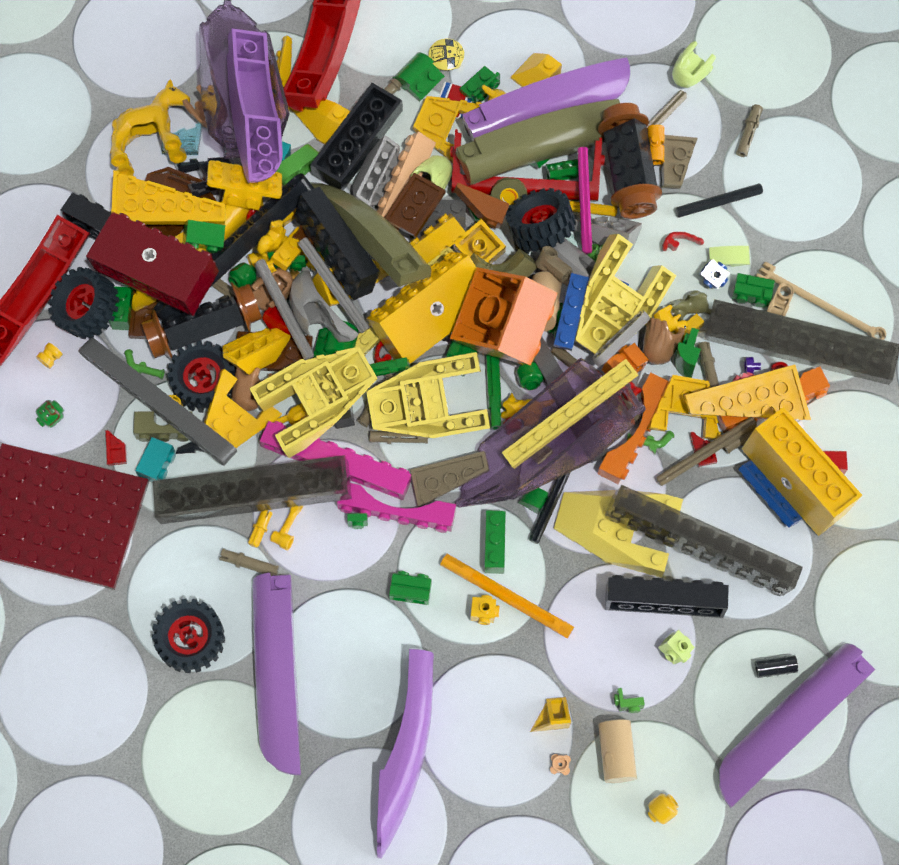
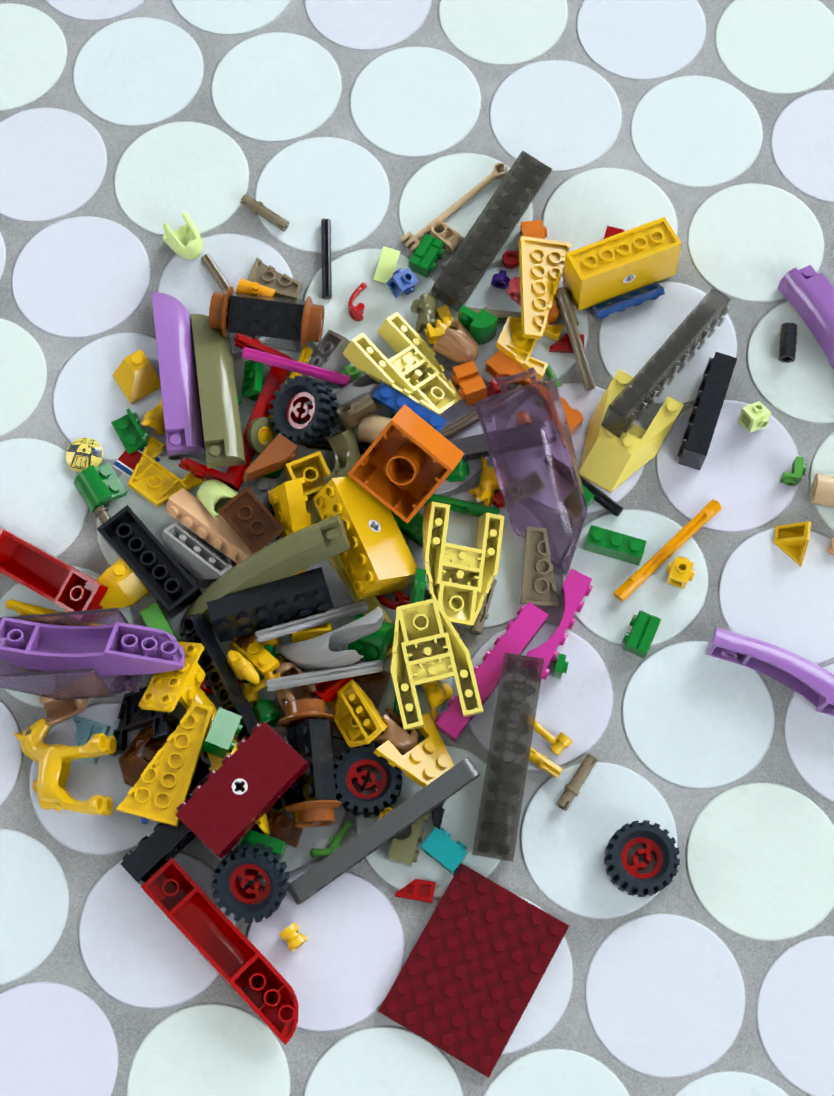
camera: 75 degrees left, 0 degrees up
green head [35,400,65,428] -> none
medium lavender slope [252,573,301,775] -> none
light yellow plate [502,359,638,469] -> none
light grey beam [592,310,650,367] -> none

